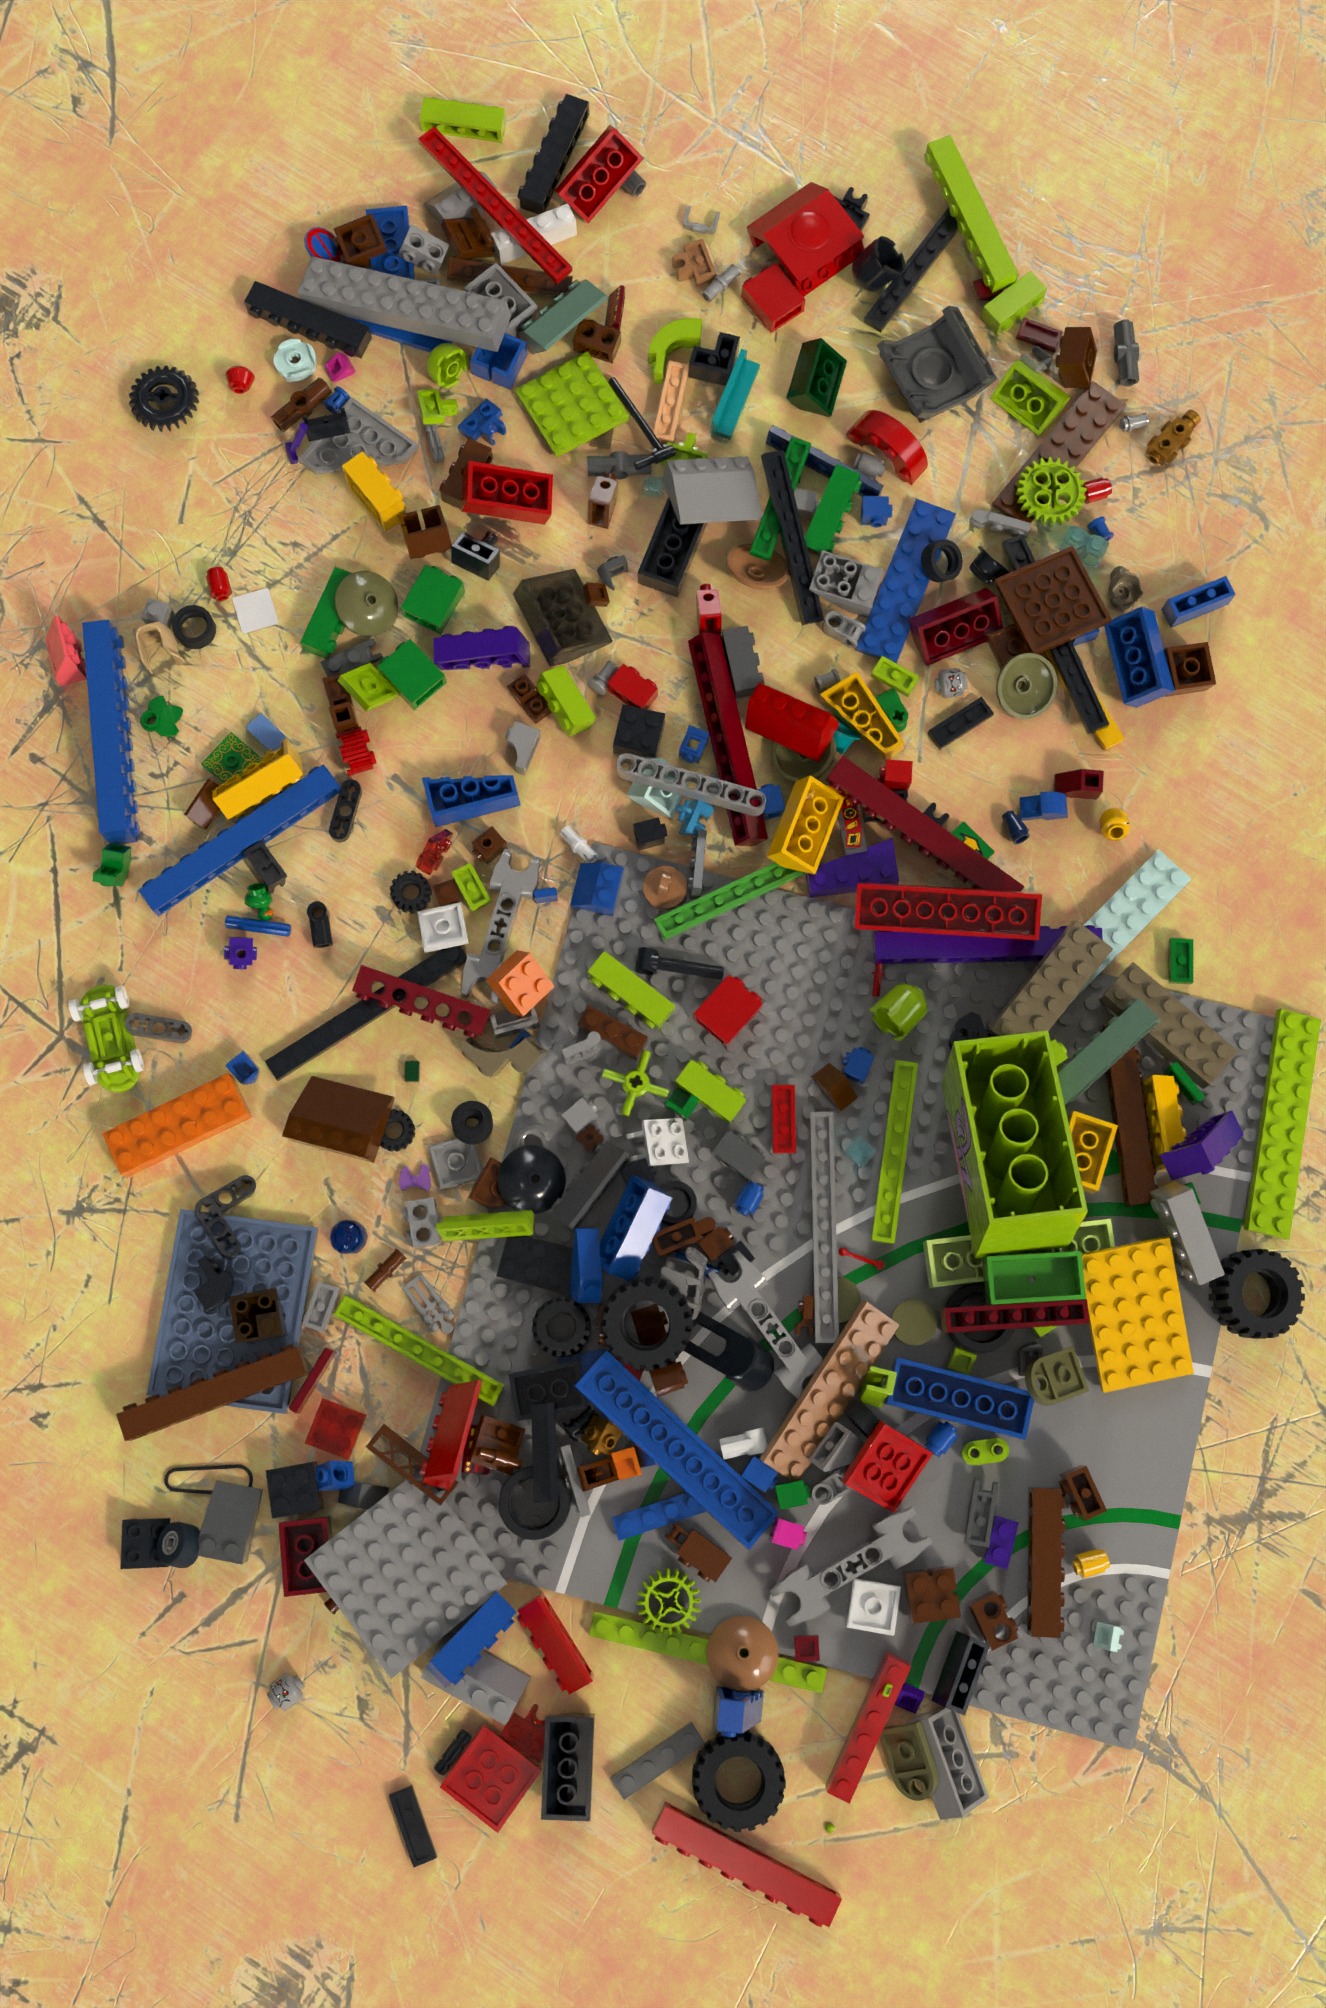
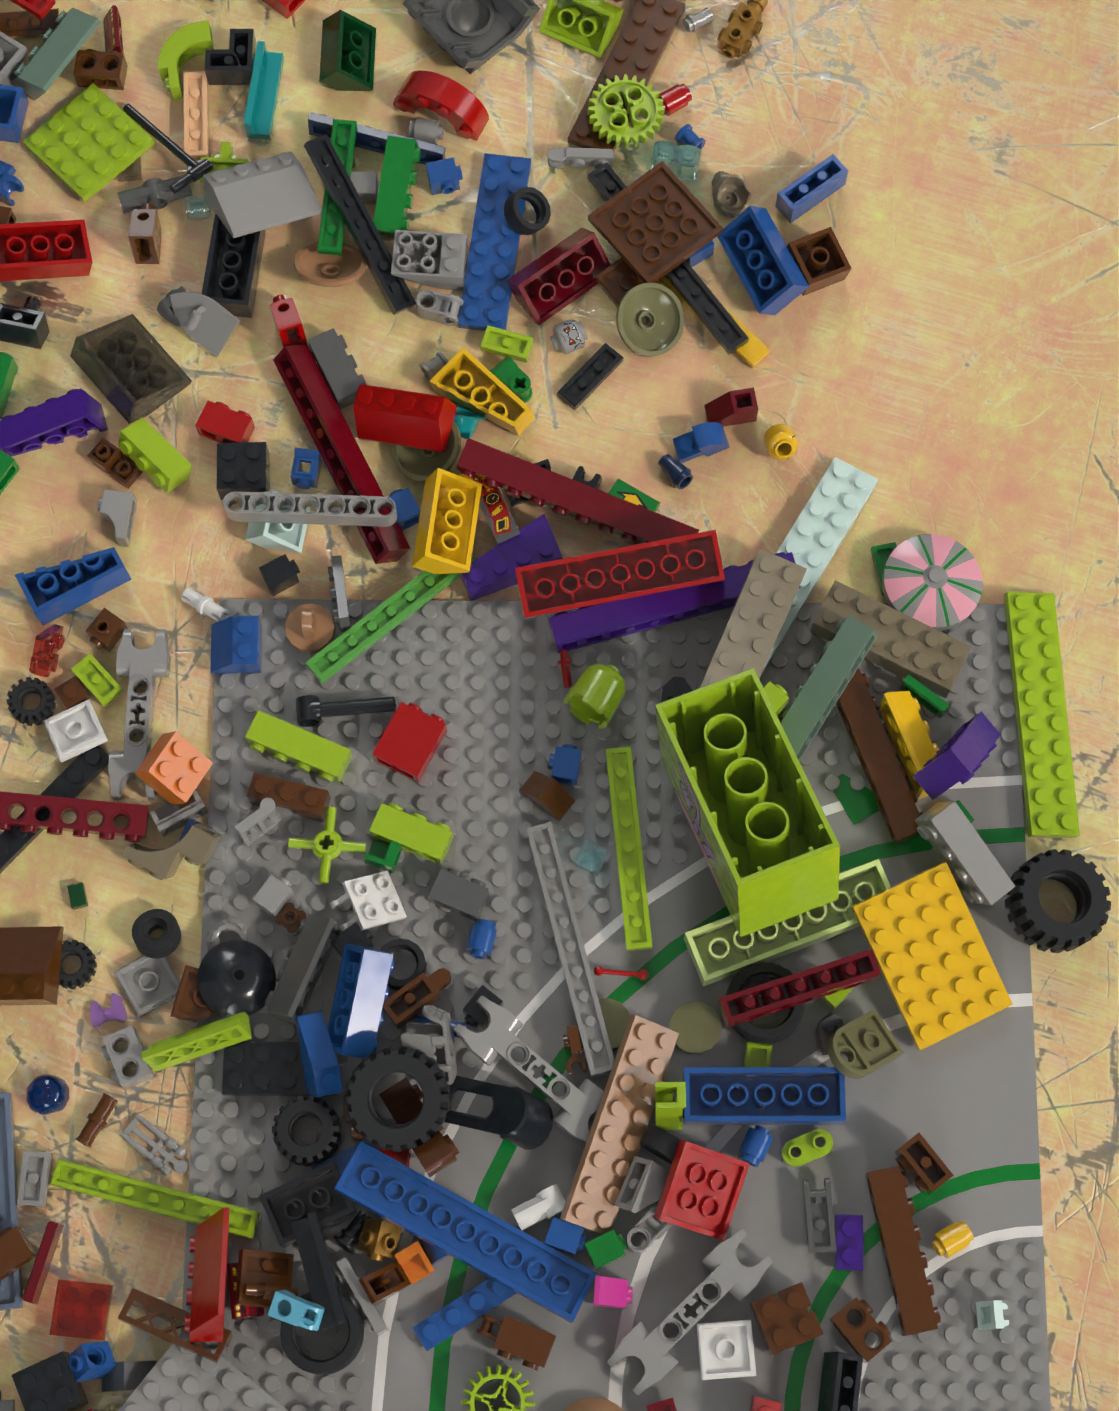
camera: 10 degrees left, 5 degrees down
blue tile [534,887,558,904] -> none
reddish brown plate [583,582,610,607] -> none
light grey pin [587,661,619,696] -> none
dark azure hips [675,799,714,837] -> none
reddish brown brick [697,1226,734,1263] -> none
red plate [771,1085,796,1154] -> none
red brick [877,759,913,791] -> none
black piece [969,546,1011,583] -> none
bright green piece [982,1251,1086,1306] -> none
yellow brick [1067,1111,1118,1194] -> none
none -> light grey shield [170,292,239,357]
none -> medium azure leg [268,1290,325,1331]
none -> dish [882,534,983,631]

